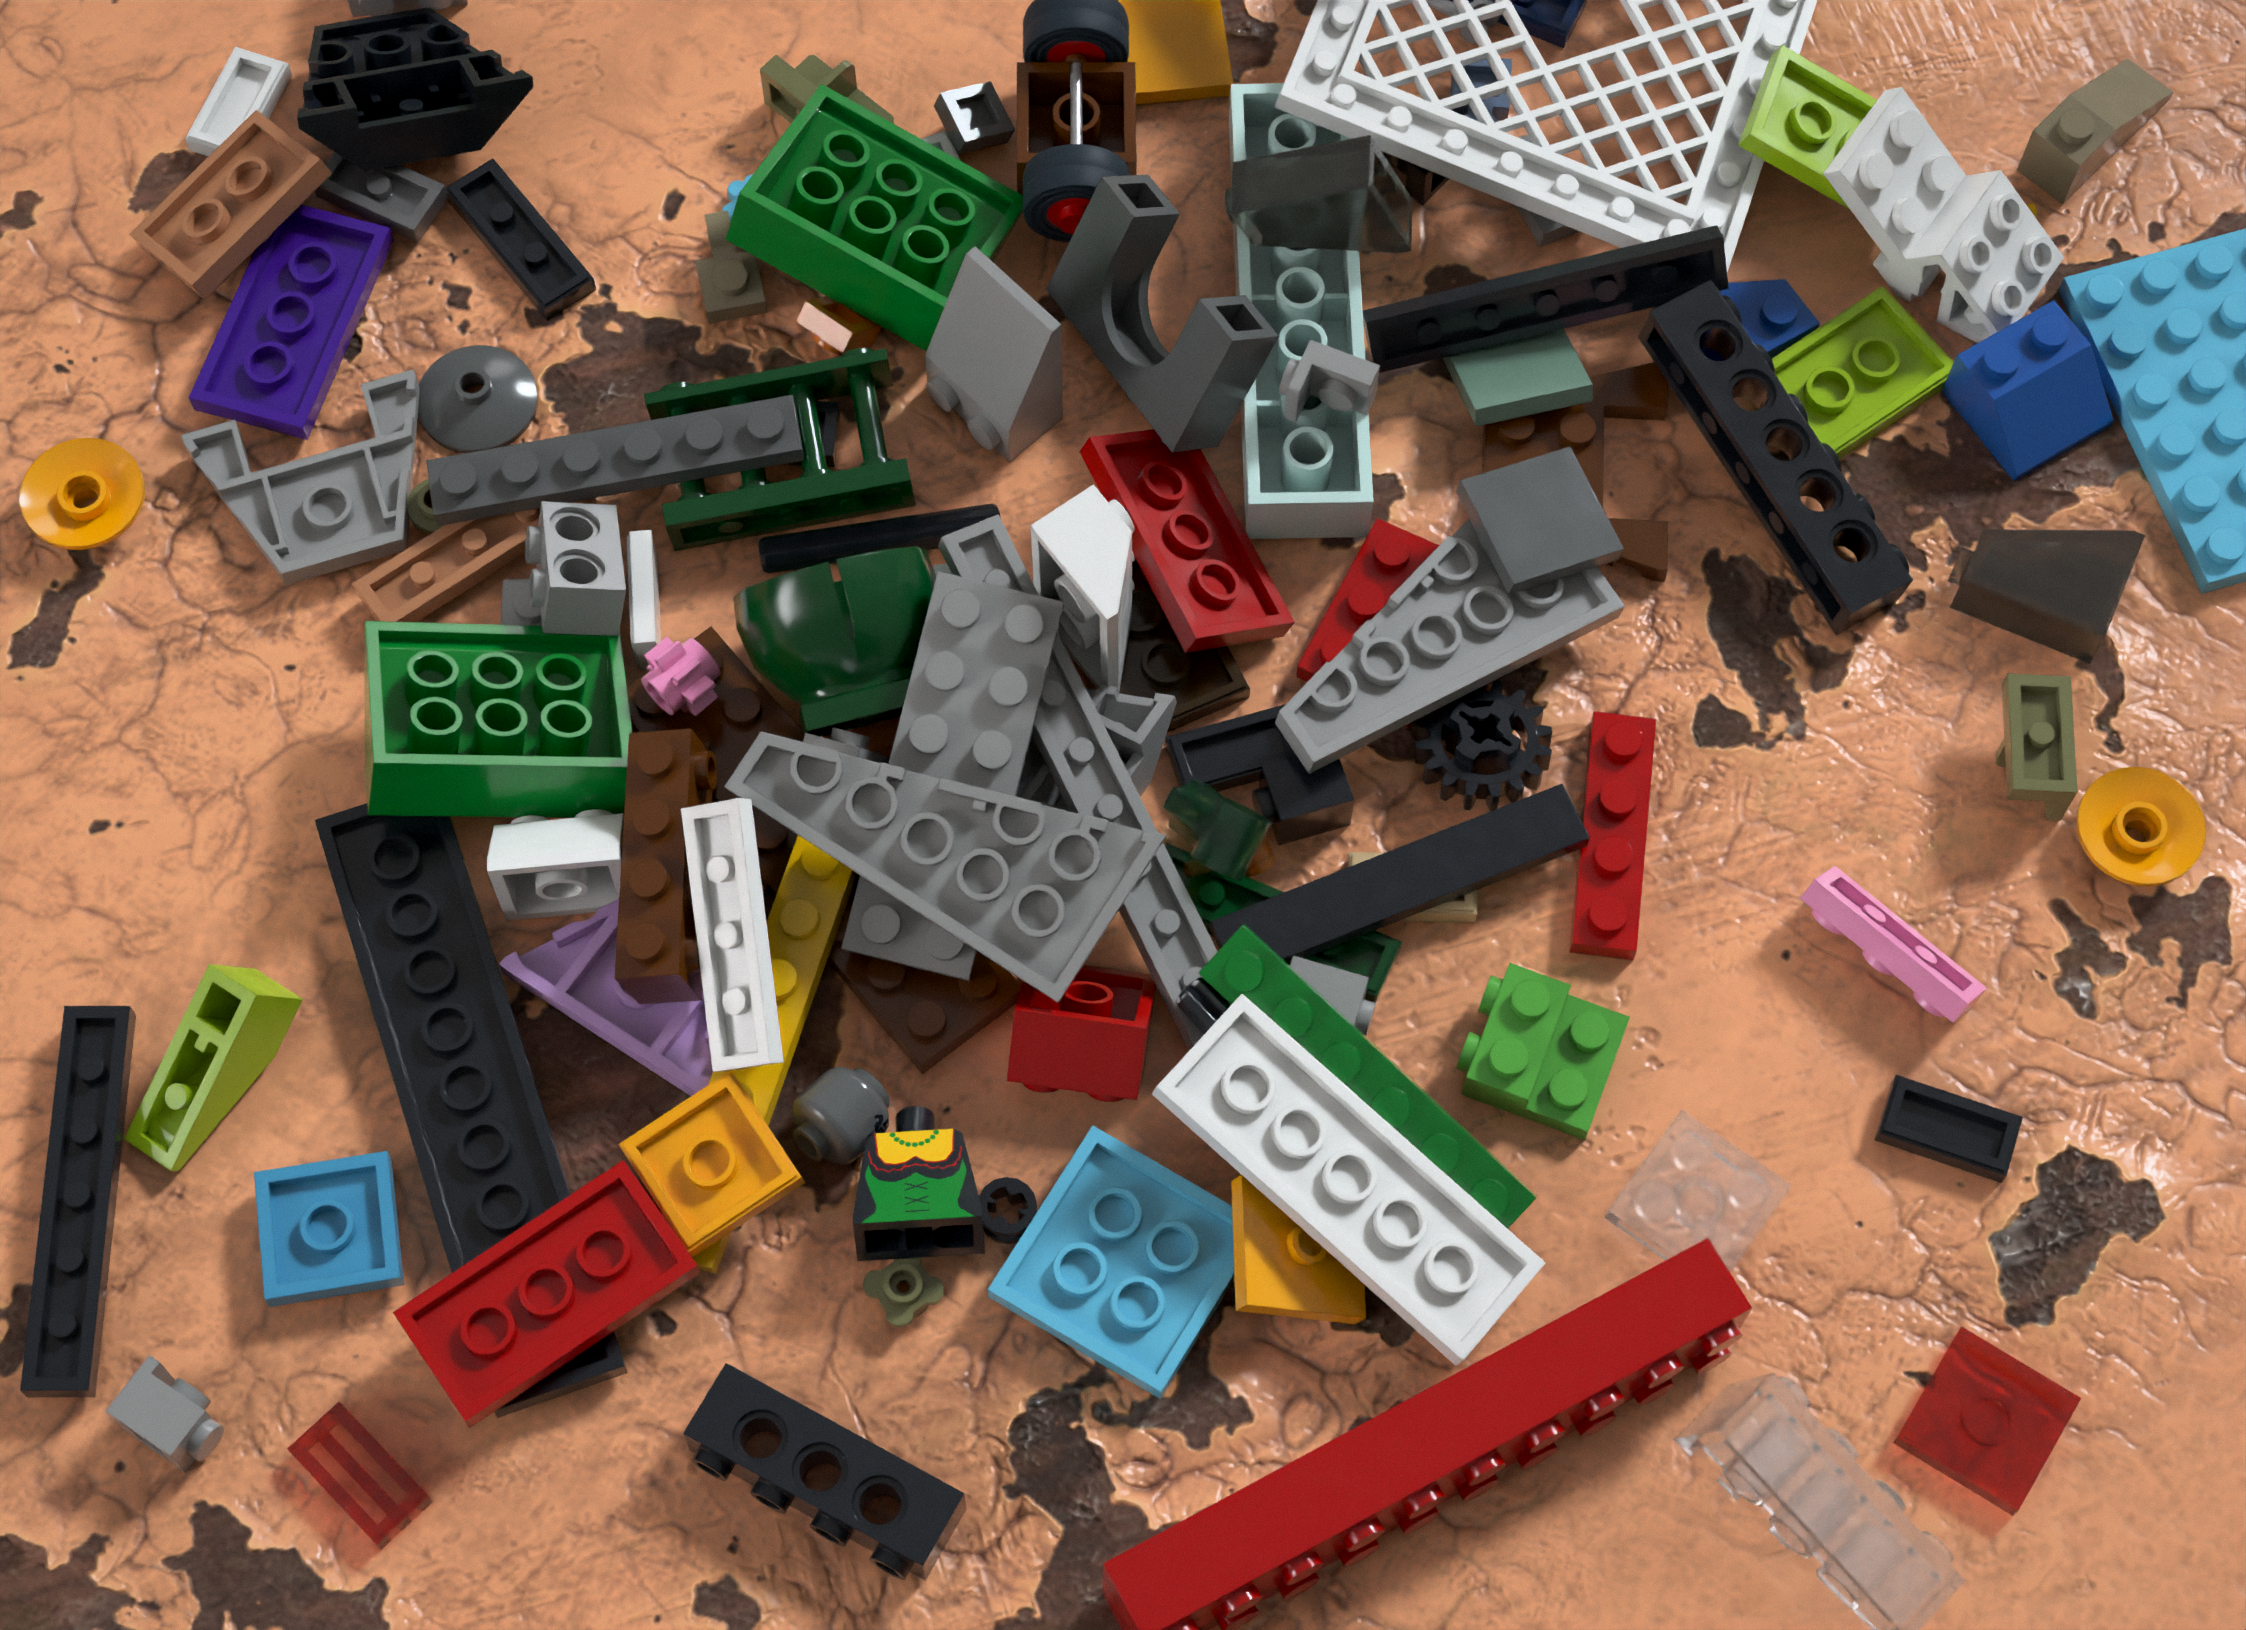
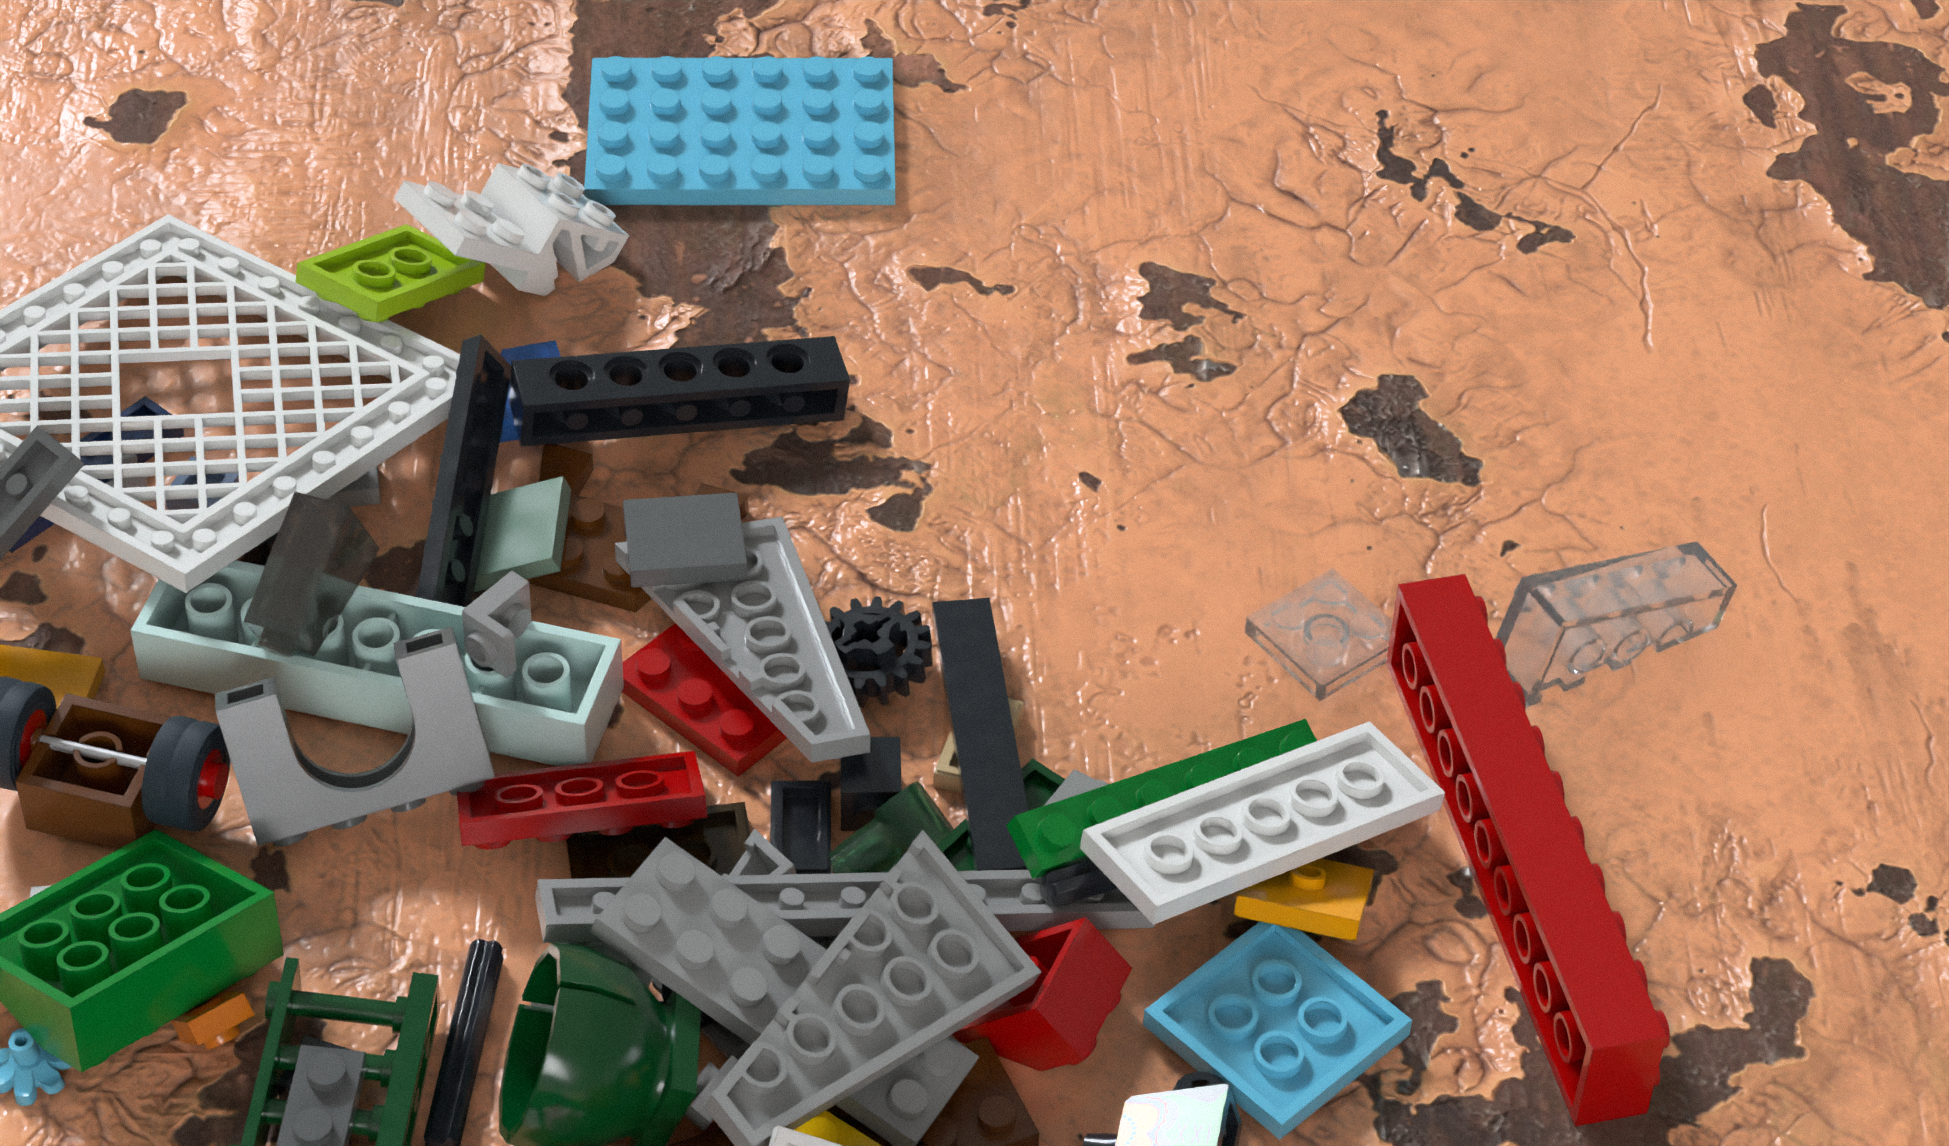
camera: 75 degrees left, 20 degrees down
dark tan plate [696,210,767,324] -> none
light grey slope [925,246,1063,462] -> none
dark grey plate [934,81,1015,154] -> none
white slope [1030,484,1135,691] -> none
bright green plate [1456,963,1630,1140] -> none
red plate [1569,711,1656,961] -> none
lime tile [1772,286,1954,459] -> none
bright pink plate [1800,866,1987,1023] -> none
black tile [1874,1075,2023,1183] -> none
clear red tile [1893,1326,2081,1516] -> none
blue slope [1942,300,2114,482] -> none
clear smoke slope [1948,529,2145,664] -> none
olive panel [1995,673,2077,821] -> none
dark tan slope [2017,58,2173,204] -> none
light orange dish [2076,766,2206,887] -> none

